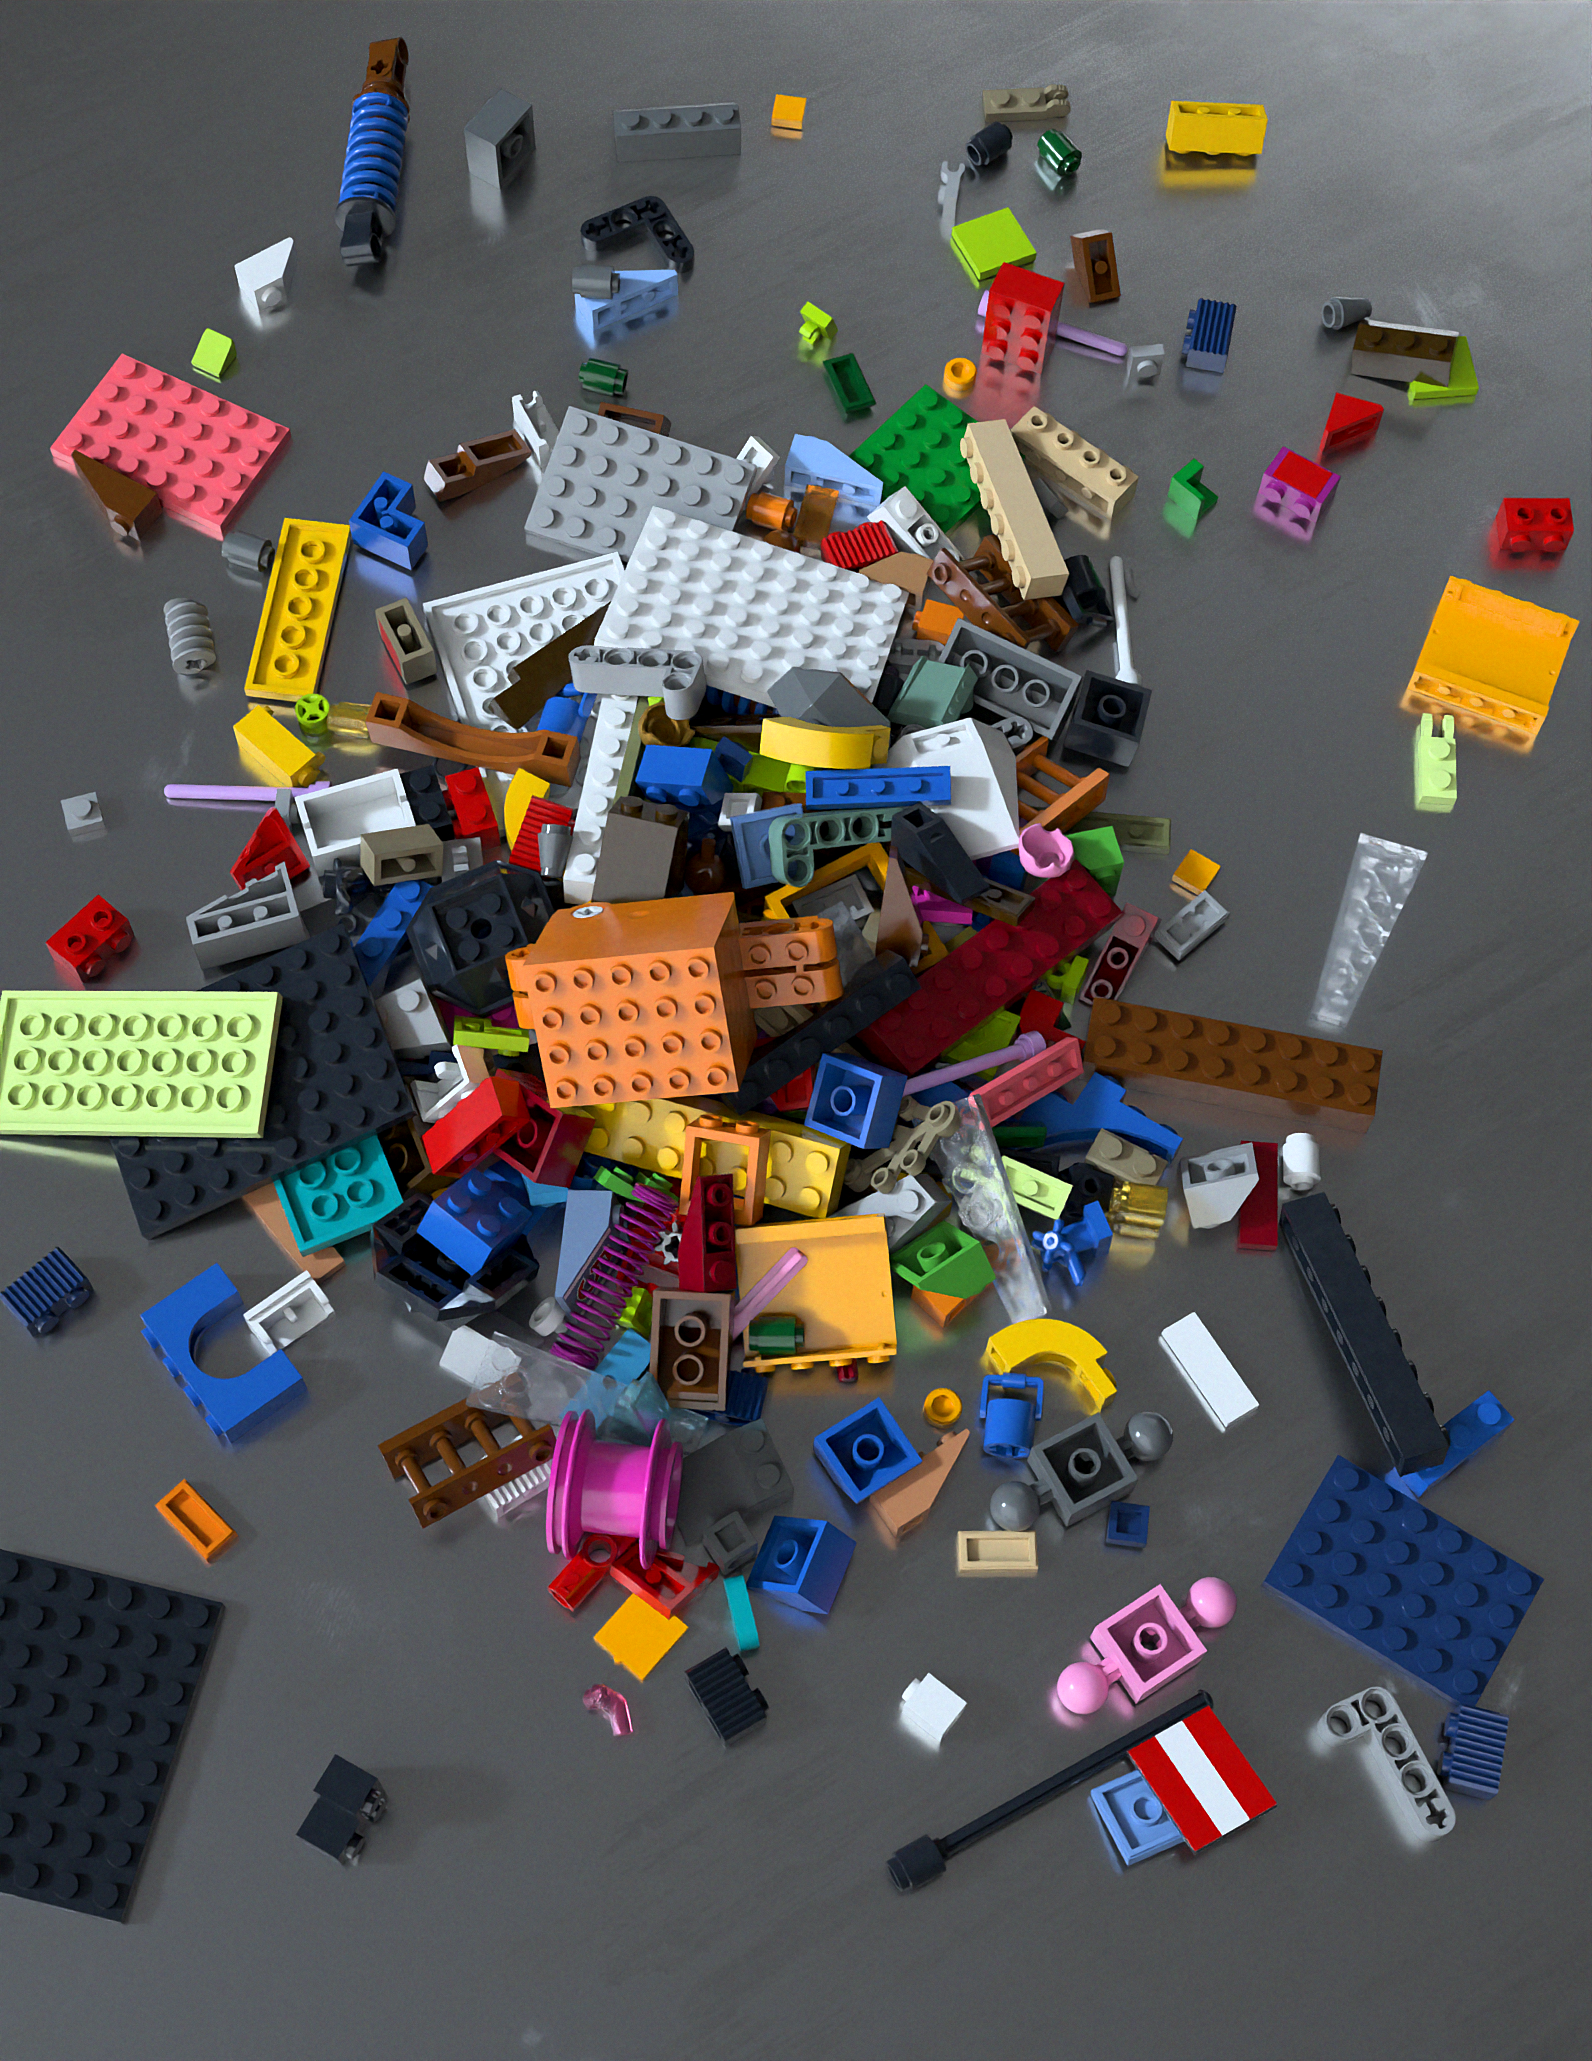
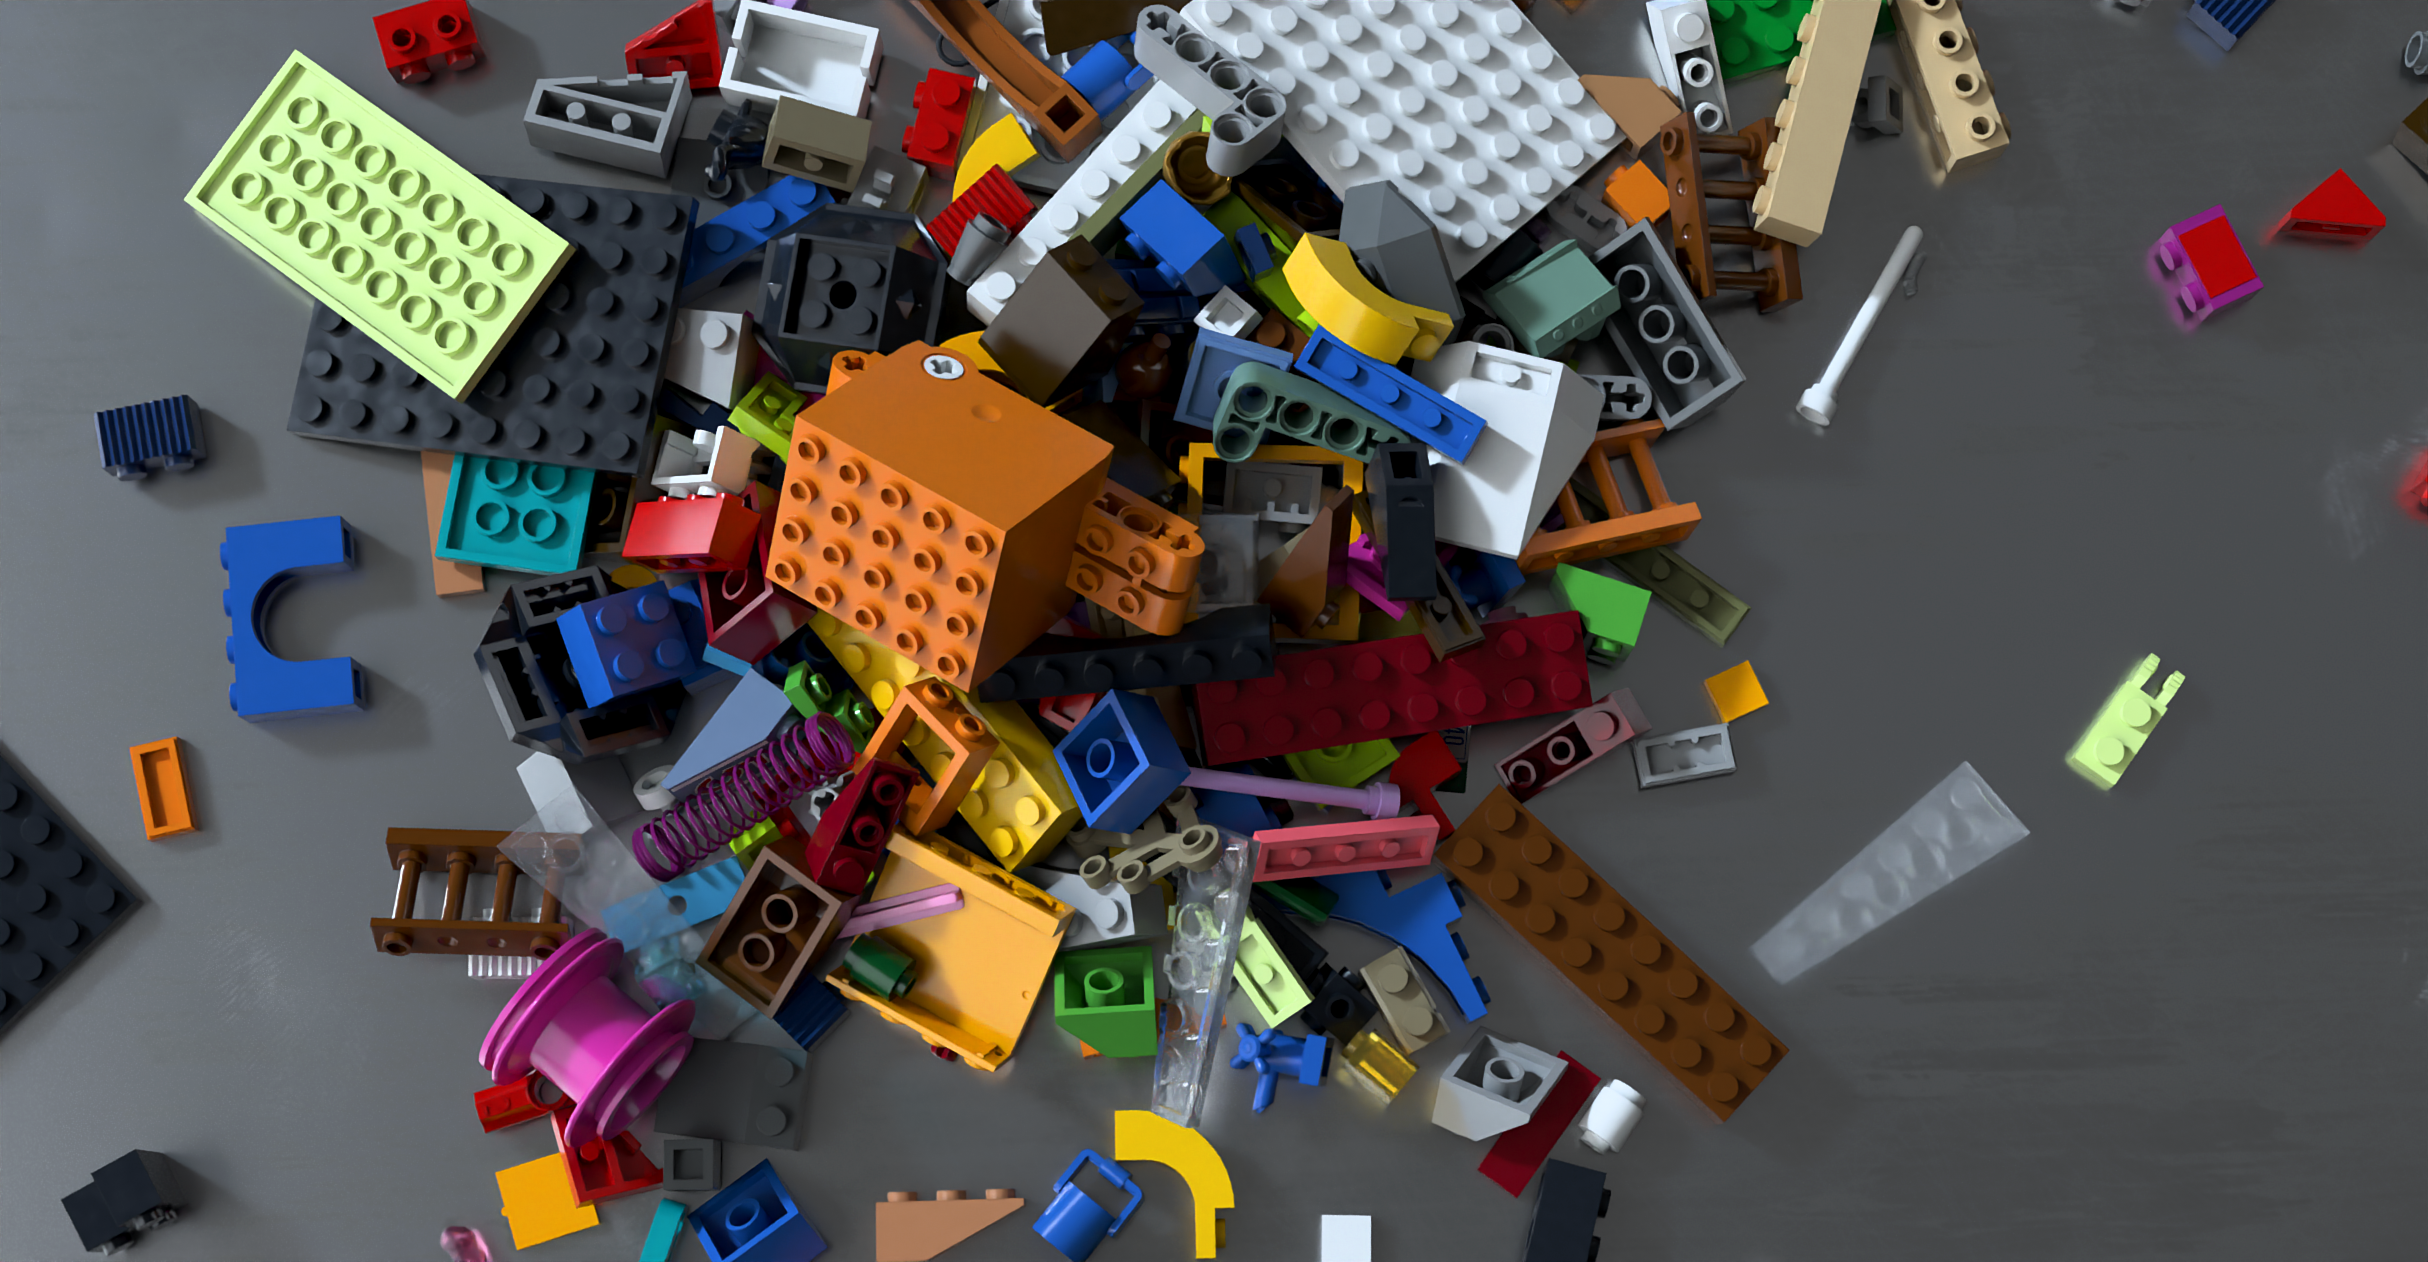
camera: 35 degrees right, 15 degrees up
white hinge [243,1270,335,1356] -> none
black brick [399,765,455,841] -> none
blue slope [813,1397,922,1504] -> none
red brick [821,520,899,573] -> none
light orange tile [923,1388,962,1429] -> none
bright pink hair [1018,823,1075,878] -> none
lime tile [1047,955,1089,1005] -> none
black piece [1060,555,1116,628] -> none
black brick [1063,670,1152,767] -> none
green panel [1167,458,1218,520] -> none
light orange panel [1407,575,1580,735] -> none

